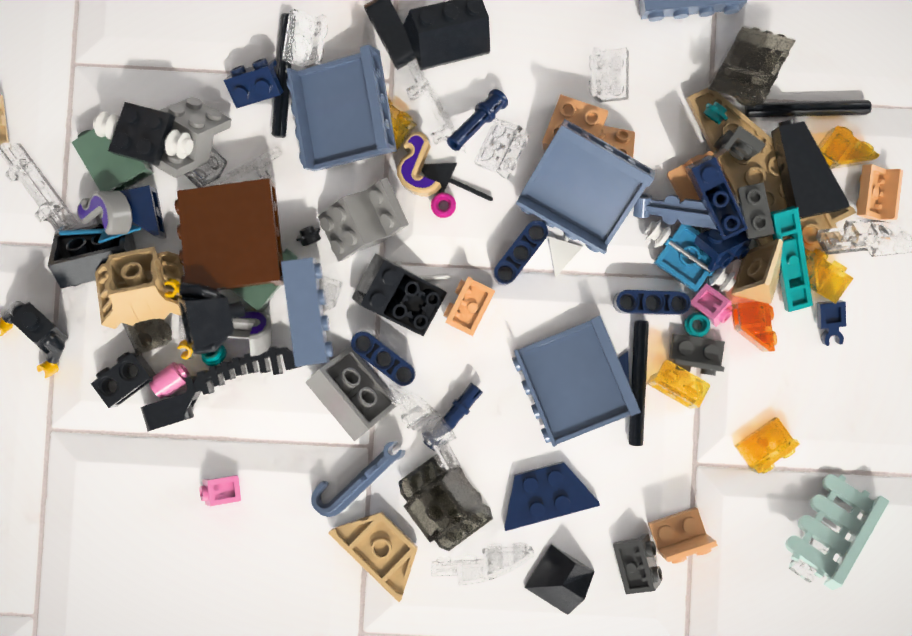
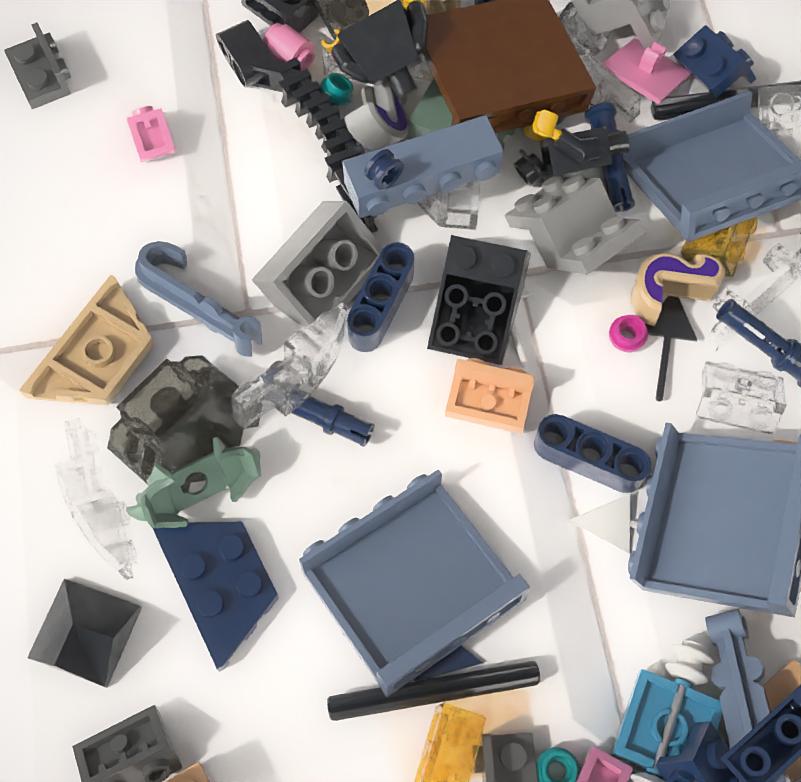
camera: 75 degrees right, 20 degrees down
dark blue beam [612,290,691,316] -> none
none -> dark grey bracket [4,22,72,110]
none -> sand green piece [126,437,261,528]
none -> dark blue bush [364,149,404,190]
none -> black torso [524,110,630,177]
none -> dark blue pin [584,103,635,212]
none -> bright pink piece [600,38,691,105]

